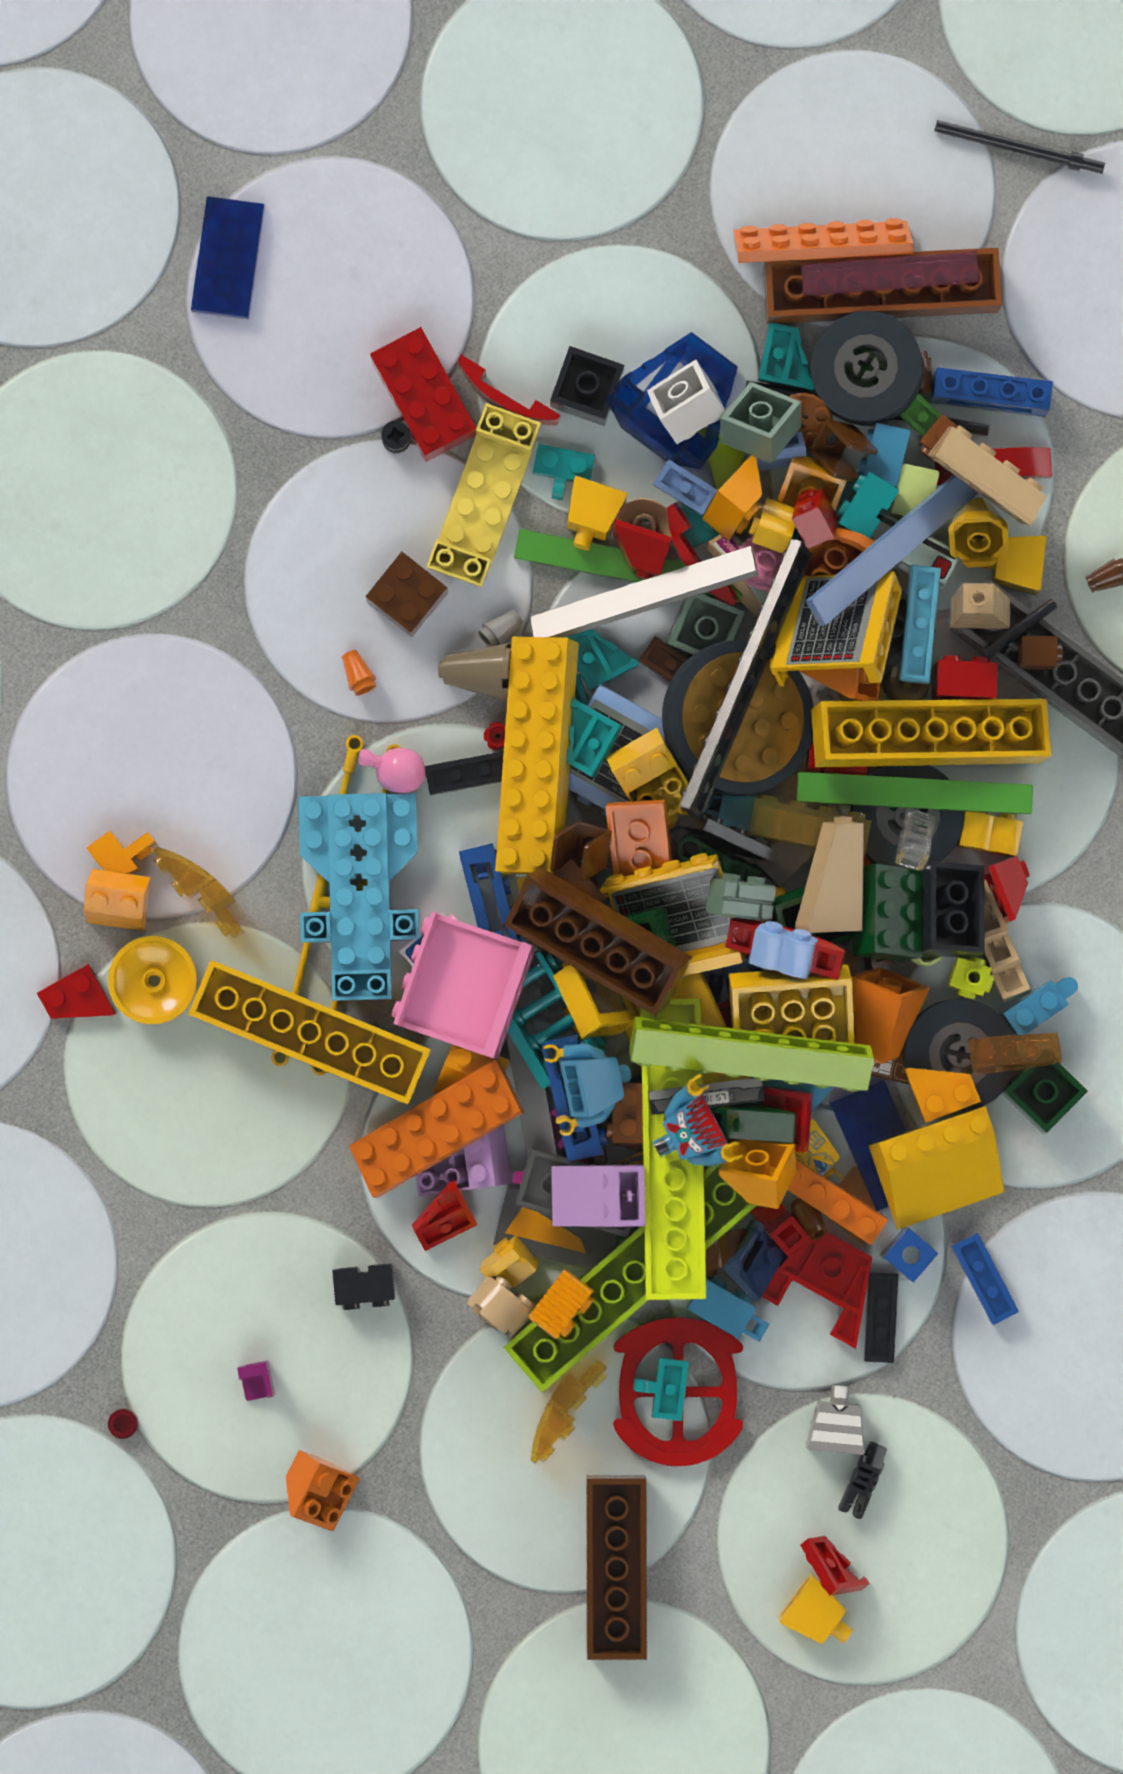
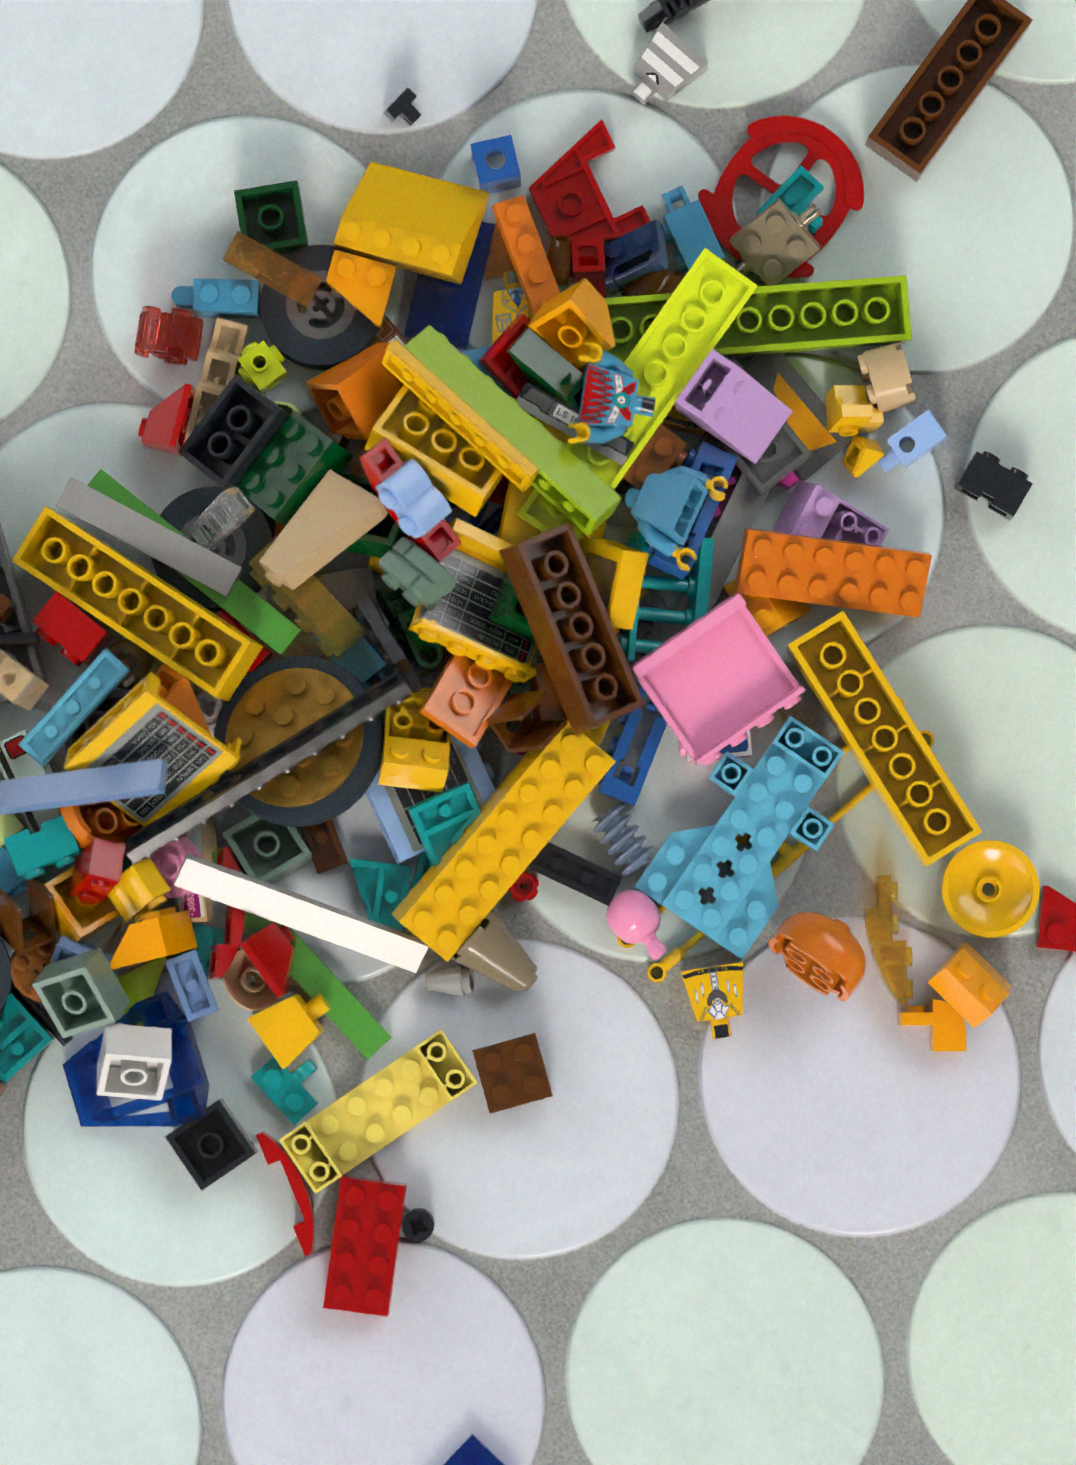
camera: 135 degrees left, 0 degrees up
orange cone [341,650,376,696] -> none
red wing [412,1180,478,1251] -> none
light orange brick [528,1269,594,1339] -> none
clear yellow slope [530,1358,607,1464] -> none
black tile [864,1272,899,1363] -> none
blue plate [951,1232,1019,1325] -> none
yellow brick [957,811,1023,857] -> none
none -> light grey tile [56,477,243,597]
none -> clear red brick [134,306,204,366]
none -> yellow tile [381,339,539,492]
none -> black tile [383,88,421,126]
none -> sand blue piece [591,803,654,877]
none -> yellow torso [680,962,743,1039]
none -> dark tan plate [729,198,821,286]
none -> orange cylinder [768,912,866,1001]
none -> yellow slope [842,435,885,478]
none -> light blue torso [878,409,949,473]

